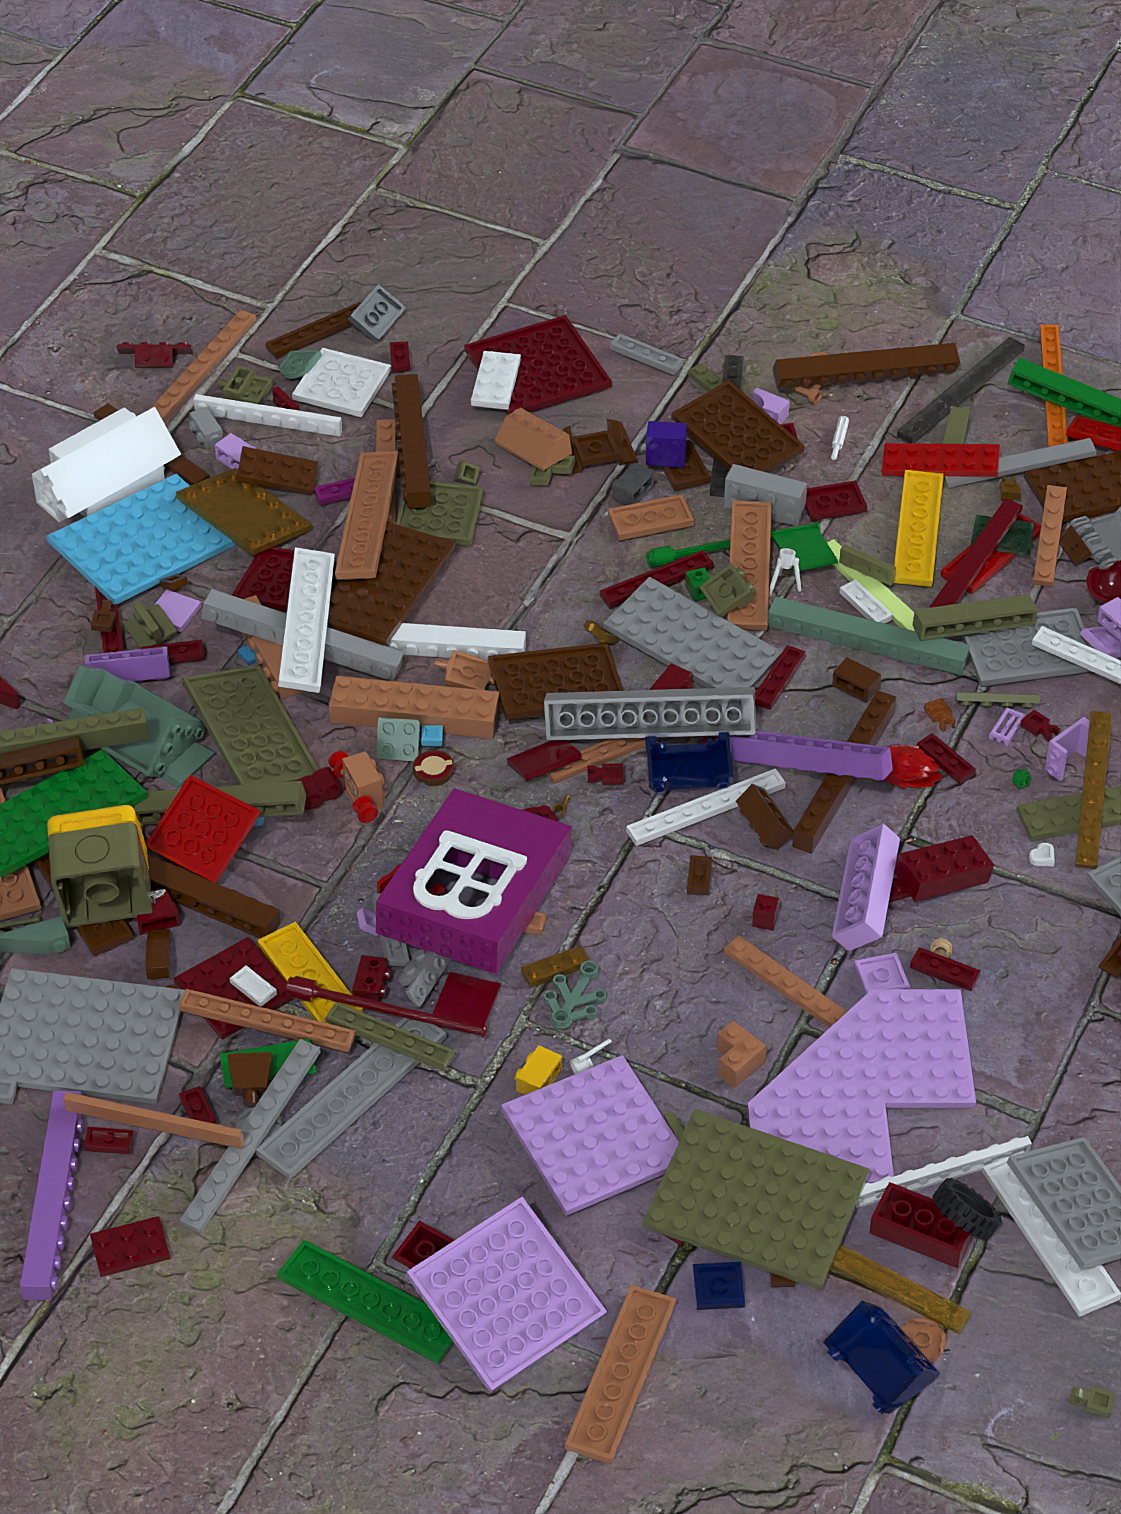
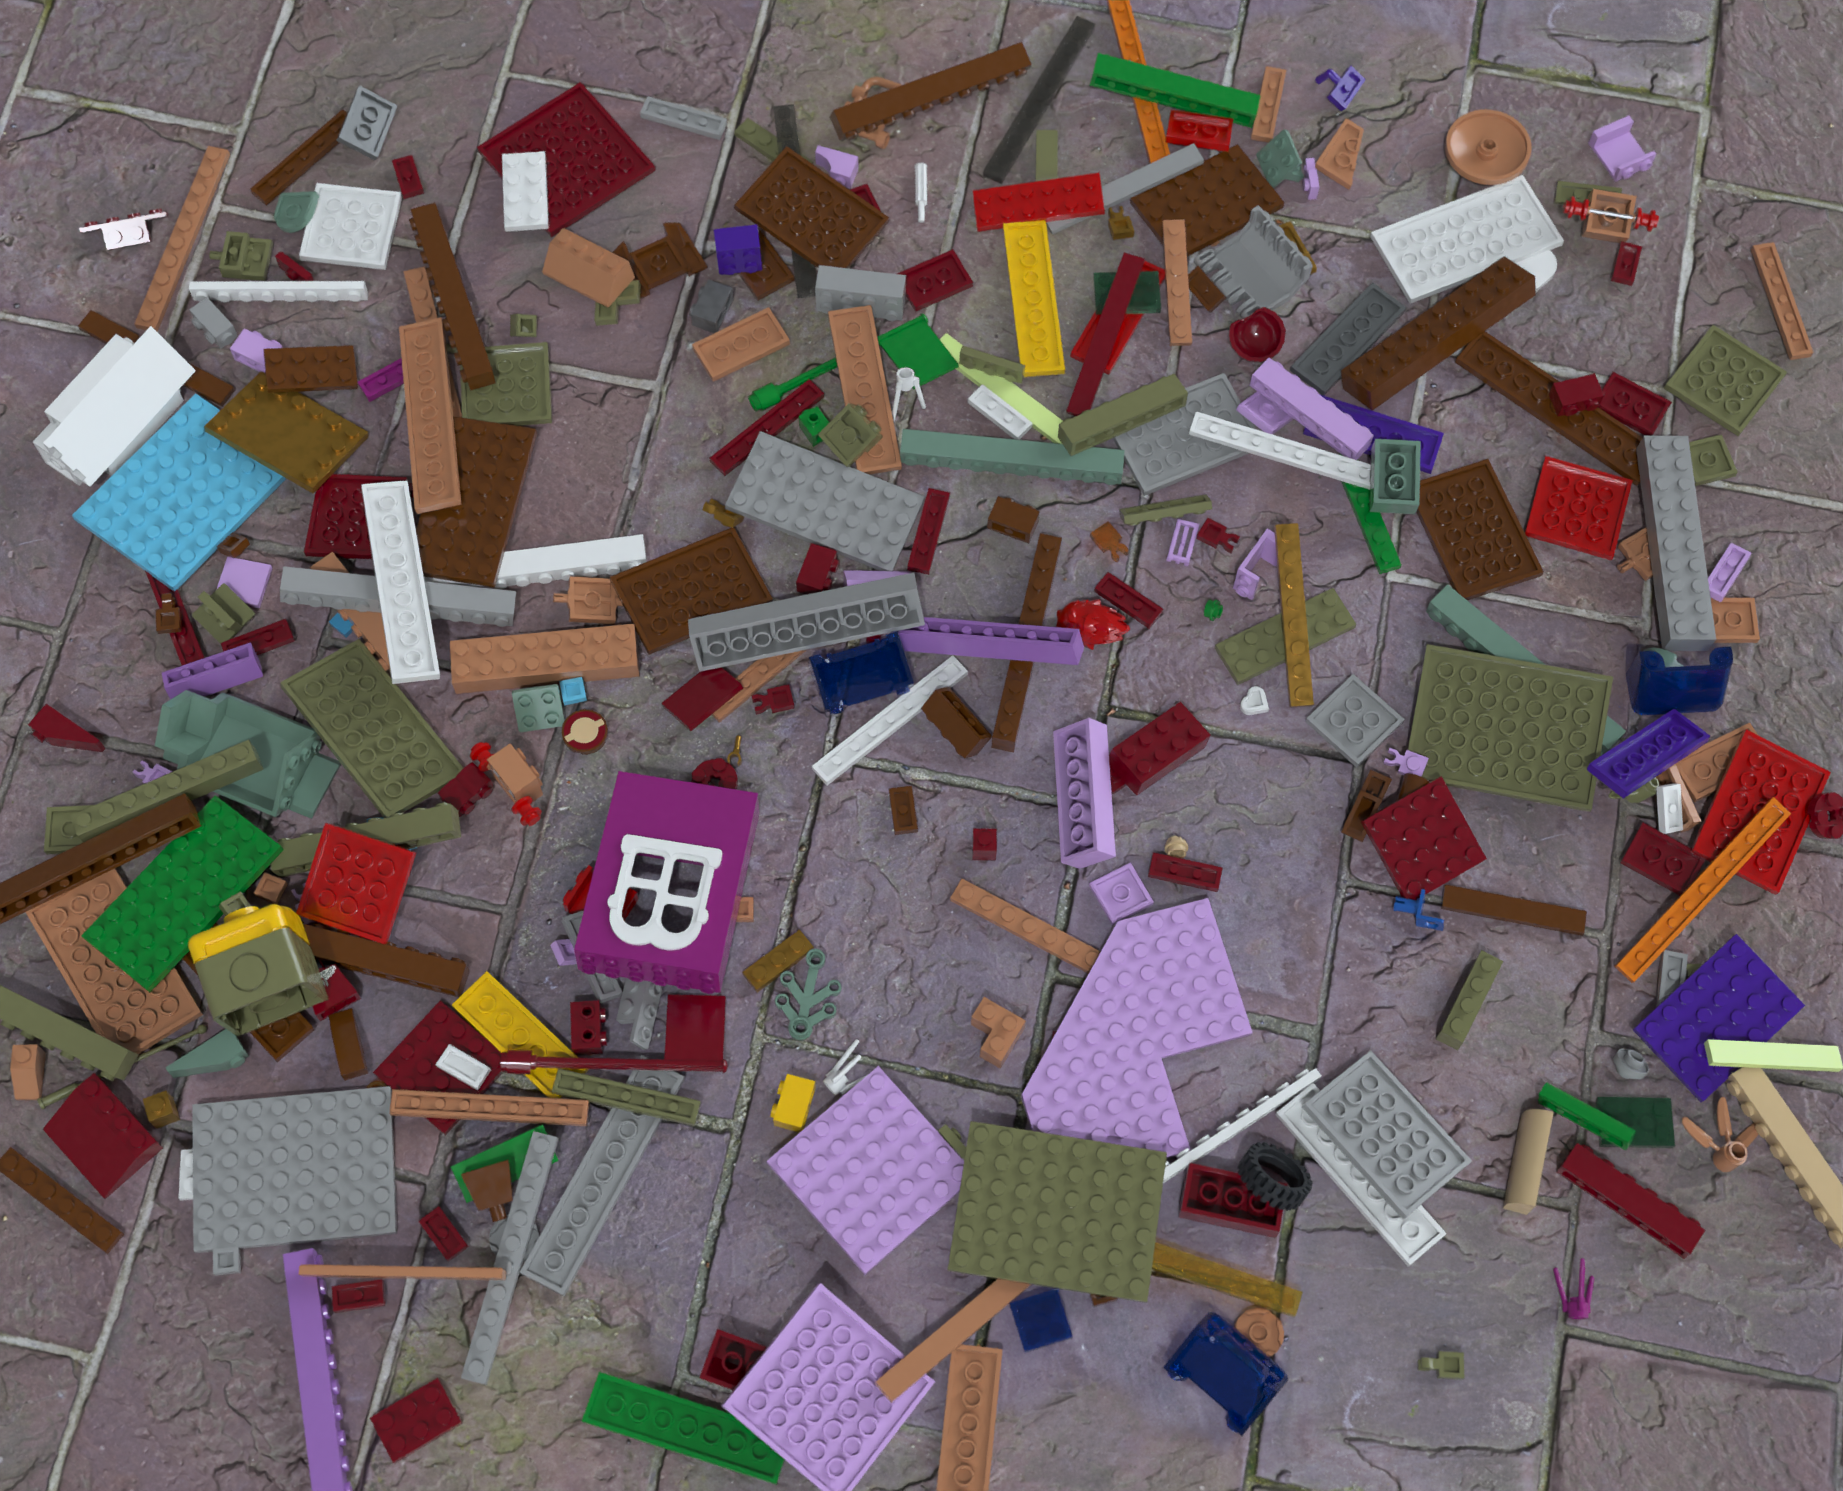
camera: 15 degrees left, 20 degrees up
none -> nougat tile [875,1279,1032,1403]

